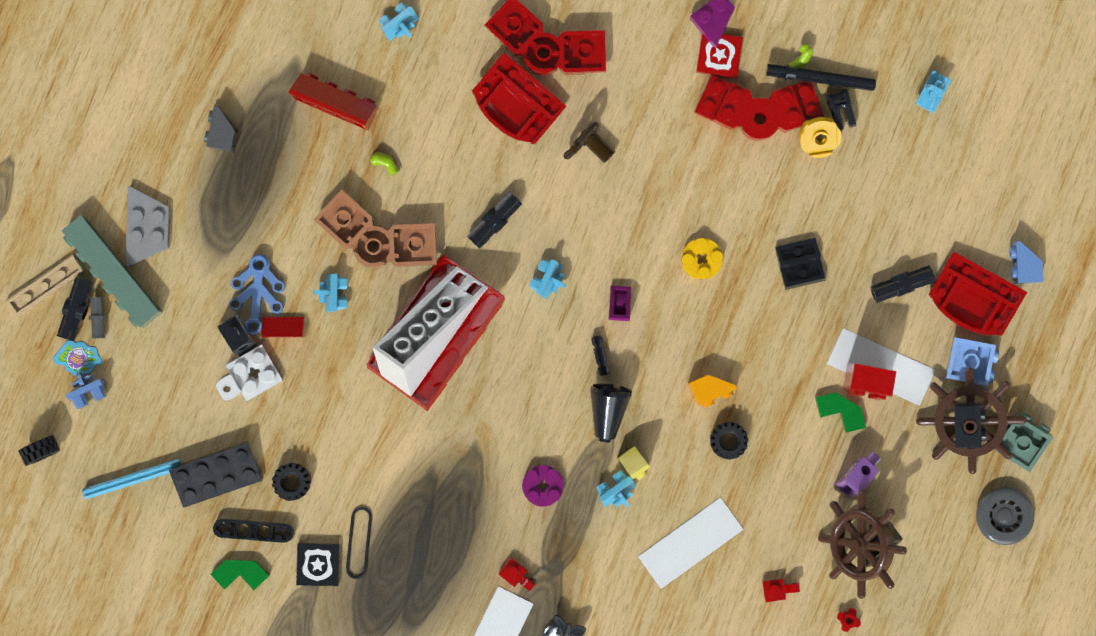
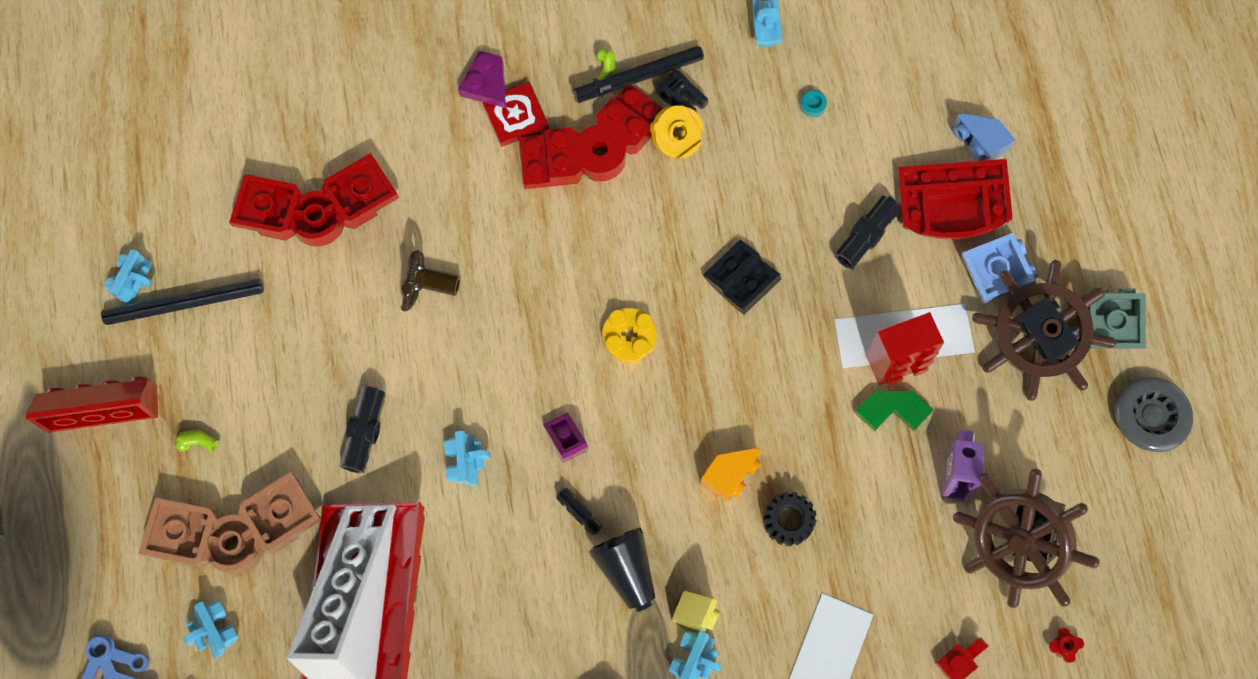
camera: 35 degrees left, 15 degrees down
red slope [472,53,567,144] -> none
none -> black axle [101,278,264,325]
none -> teal tile [800,90,827,117]

